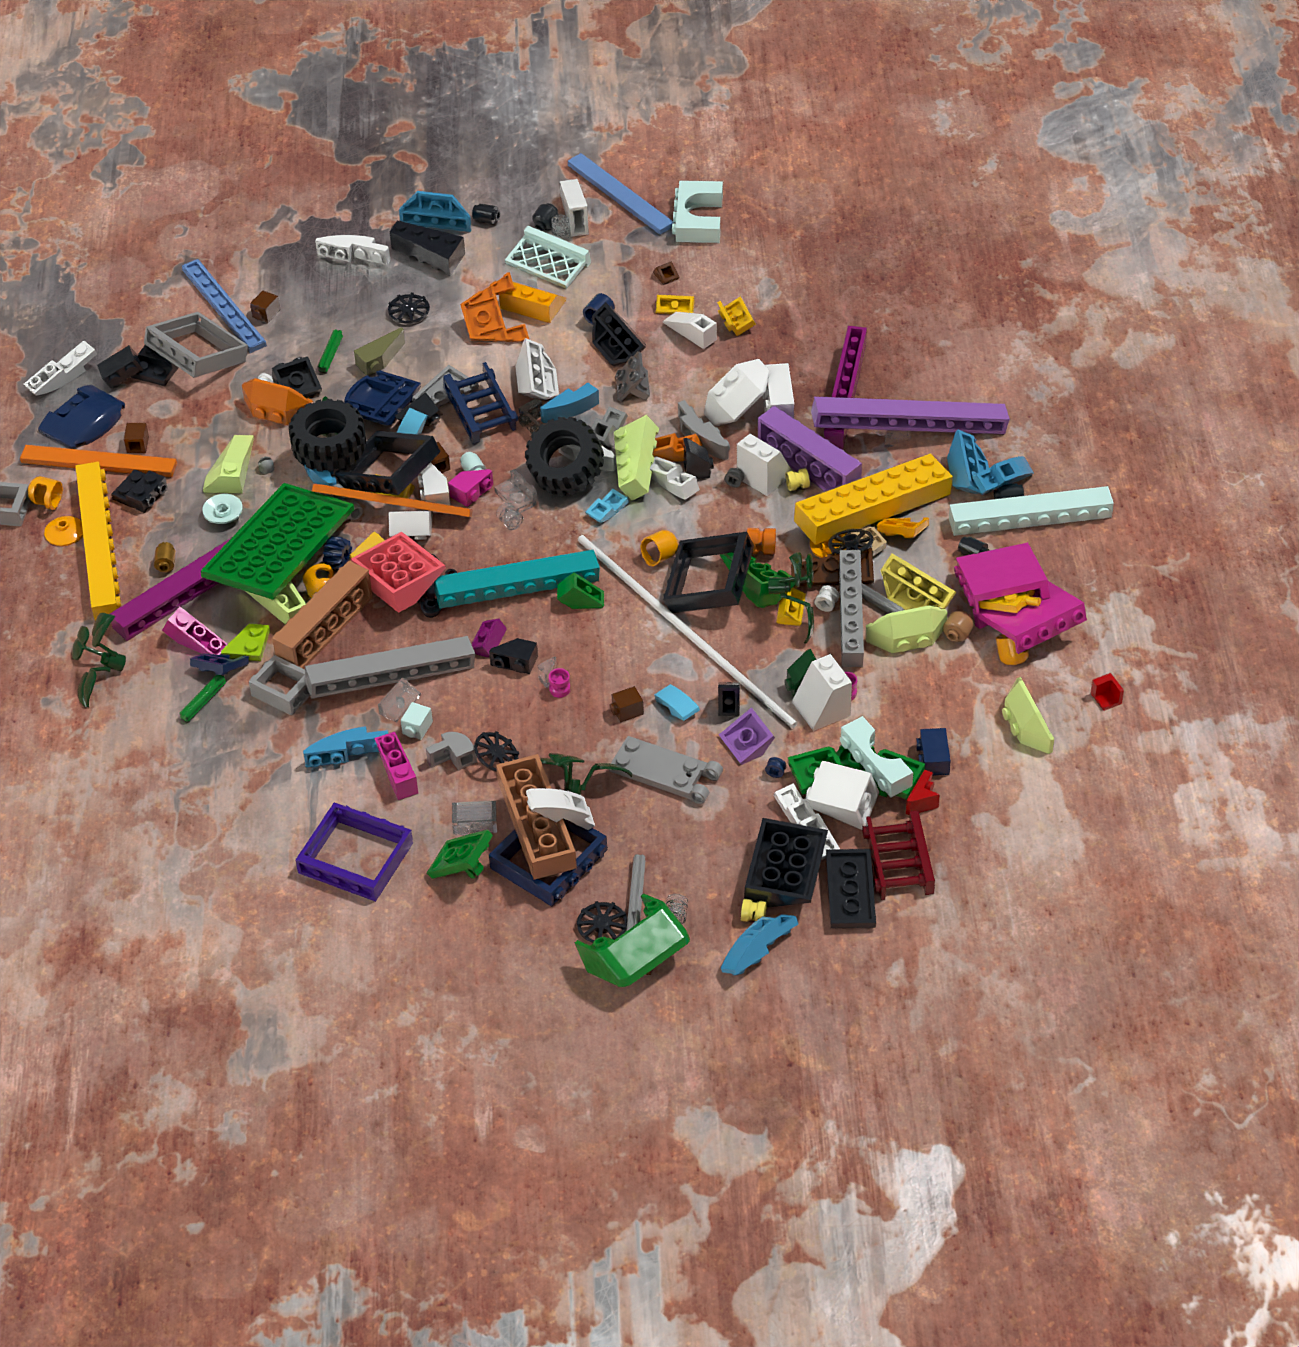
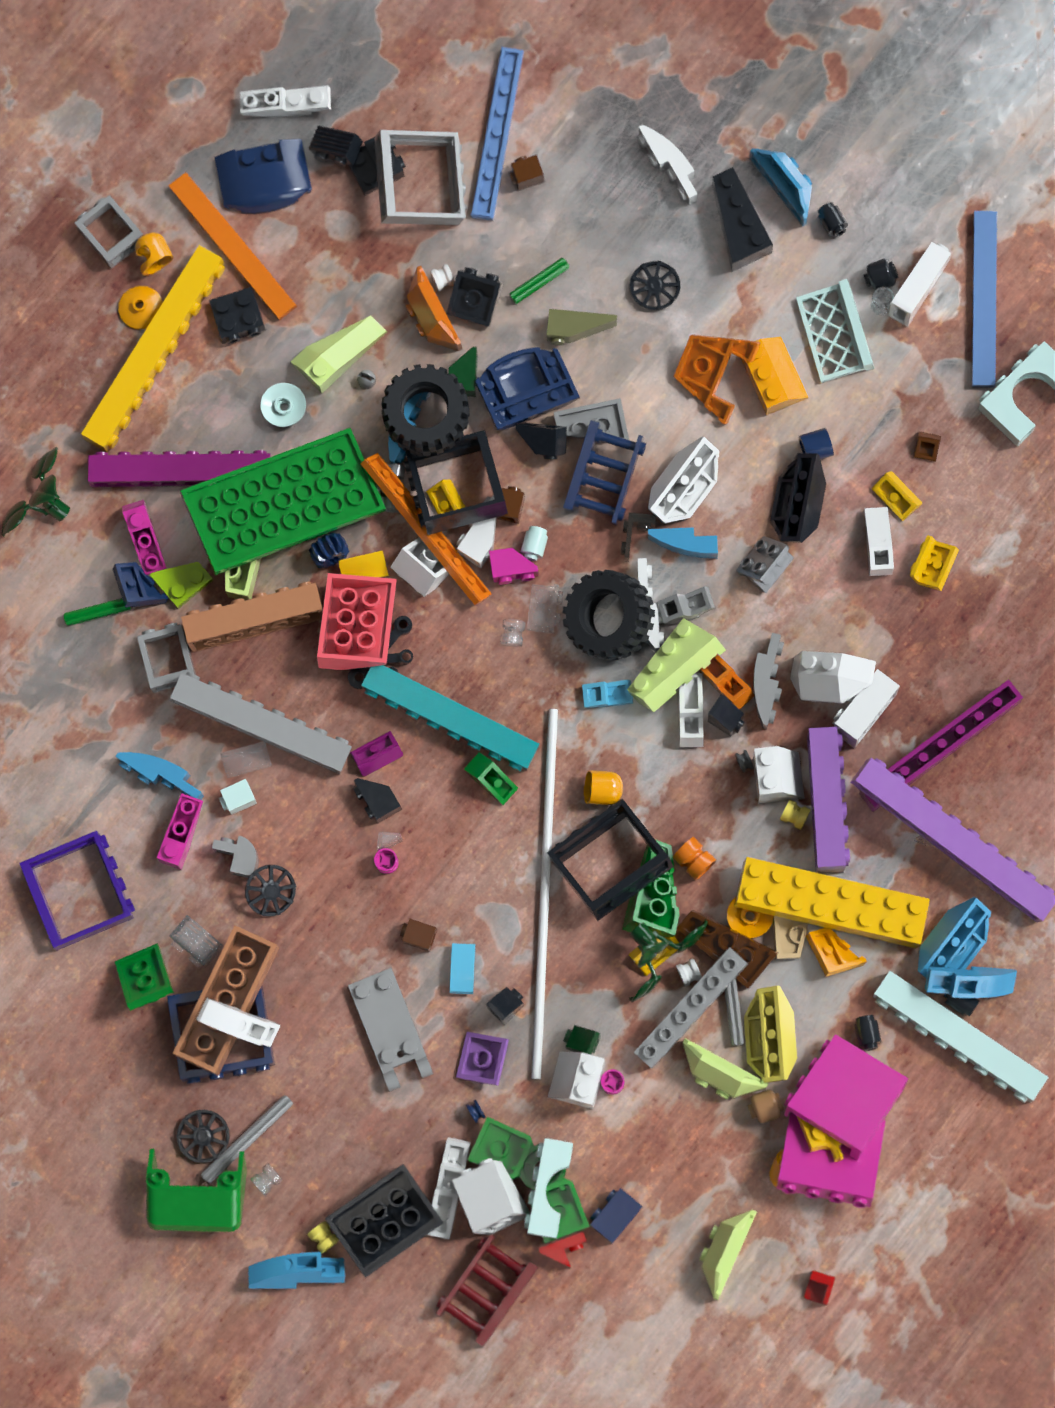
camera: 50 degrees right, 30 degrees up
reddish brown brick [124,423,149,453] -> none
pearl gold brick [154,542,176,572] -> none
light orange helmet [303,564,333,598] -> none
medium azure slope [397,408,428,434] -> none
dark green plant [540,753,632,795] -> none
black plate [826,849,876,929] -> none
black wheel [828,529,874,555] -> none

